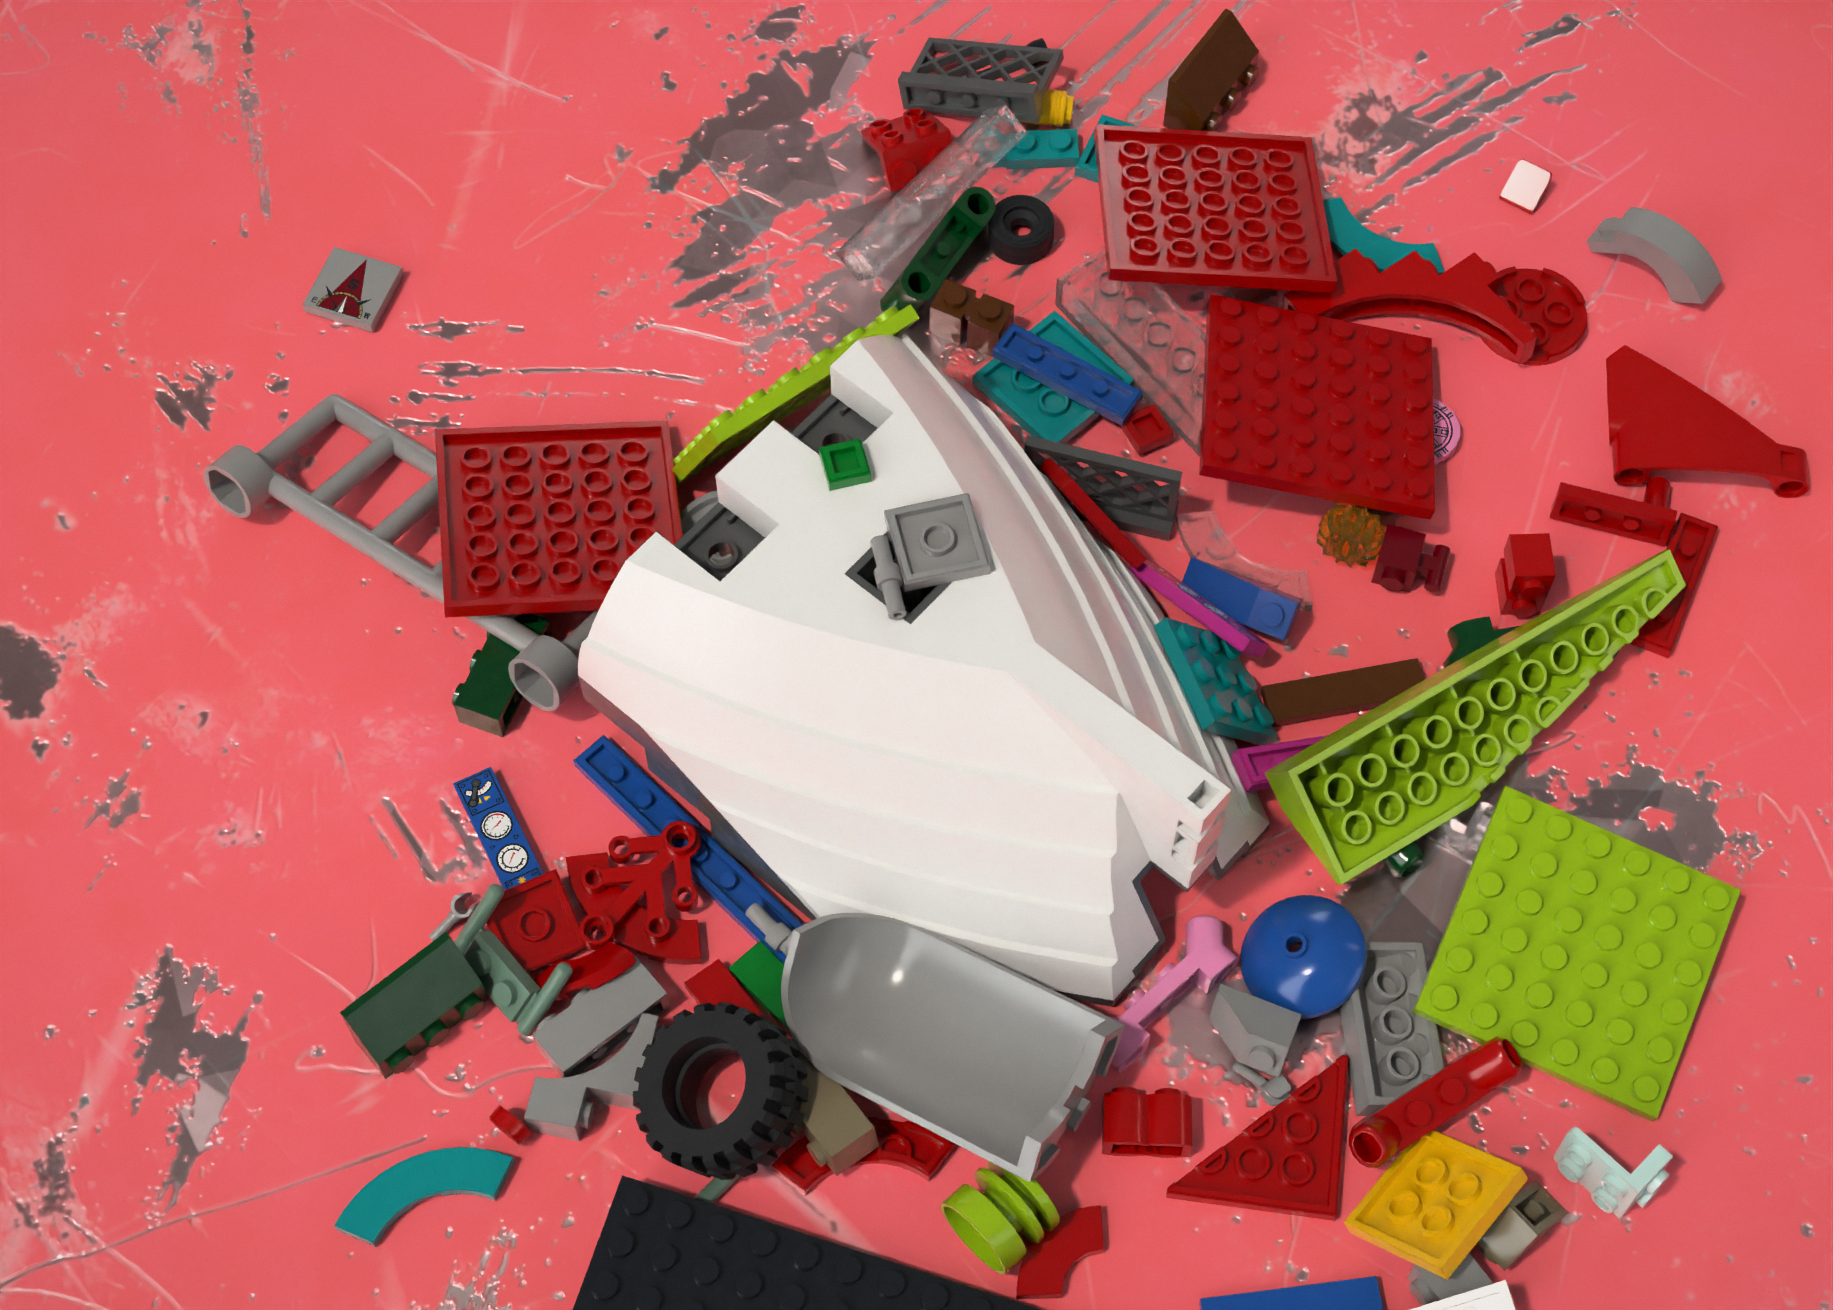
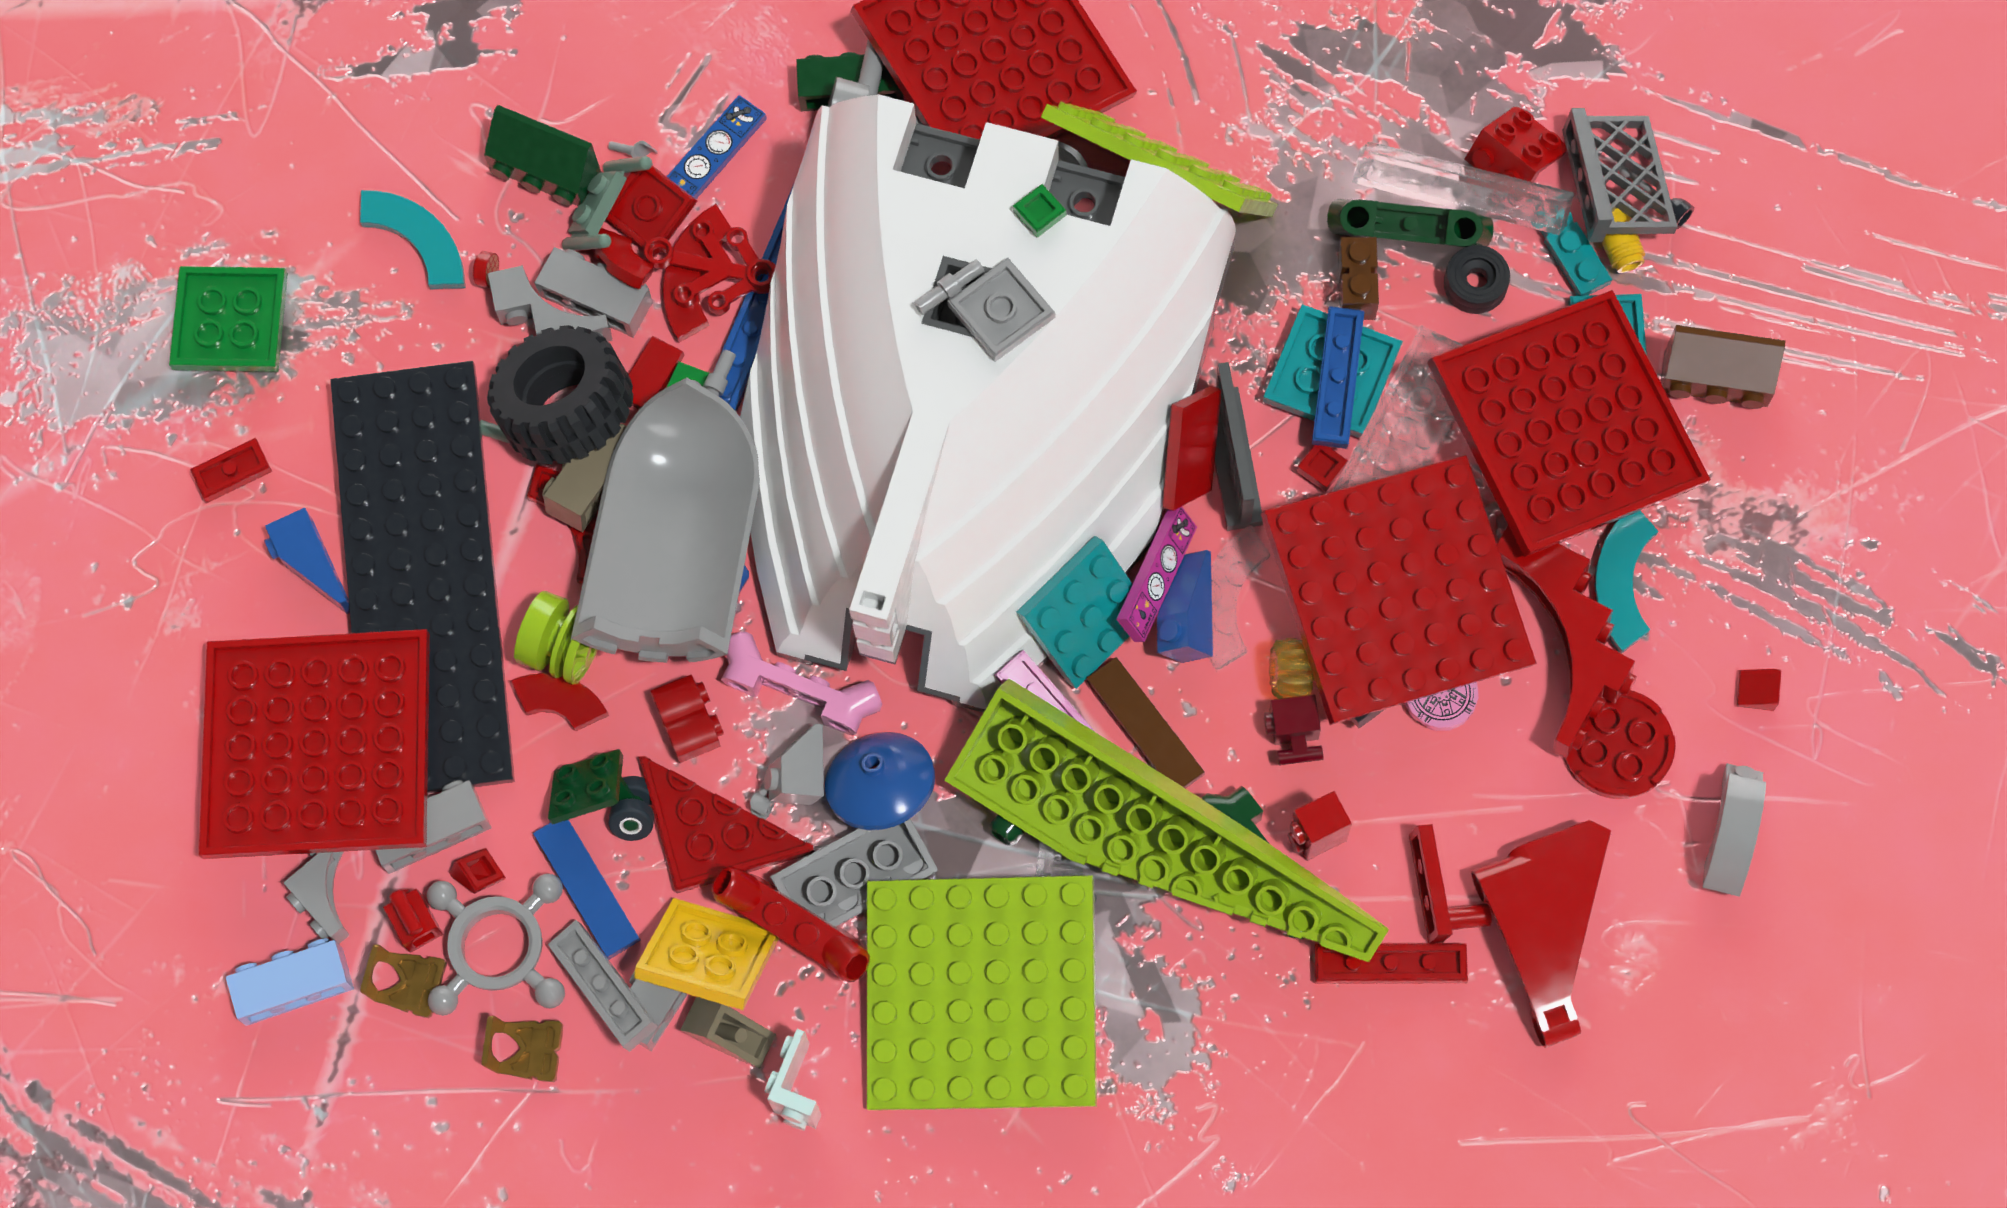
camera: 70 degrees right, 10 degrees up
none -> dark green plate [548,749,654,841]

